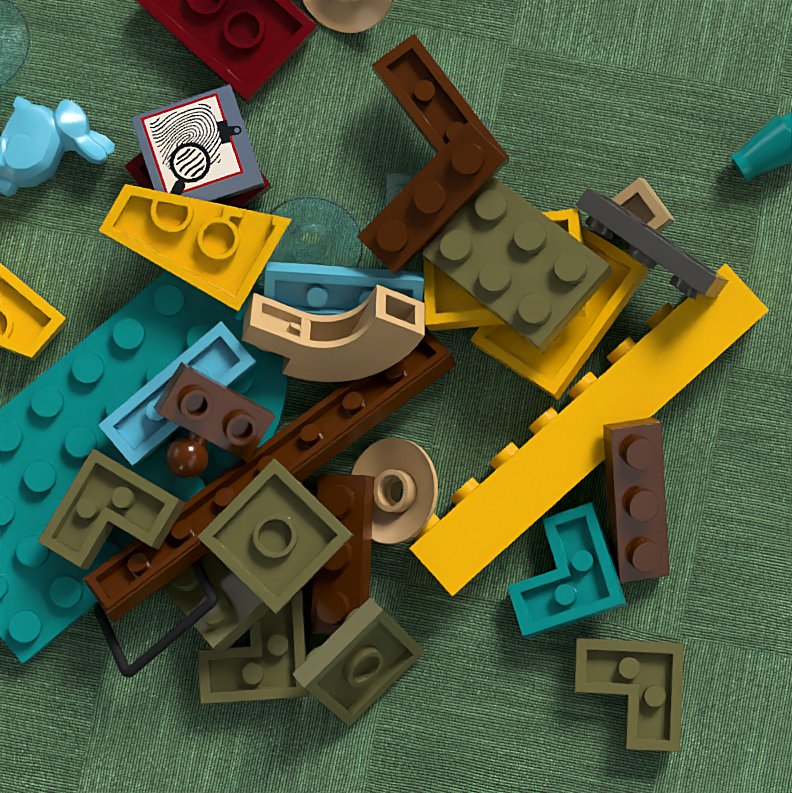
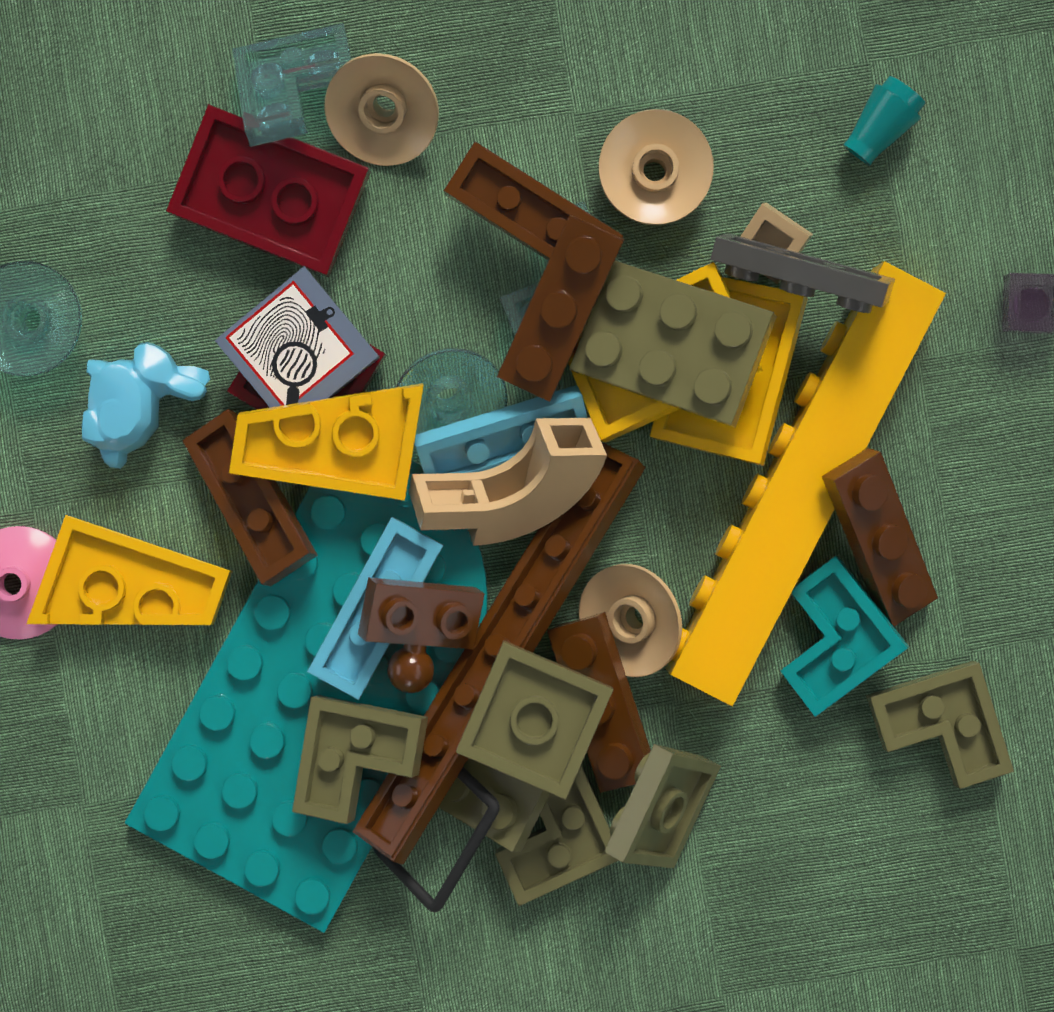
camera: 25 degrees left, 5 degrees up
none -> reddish brown plate [182,409,318,587]
none -> tan dish [598,109,714,225]

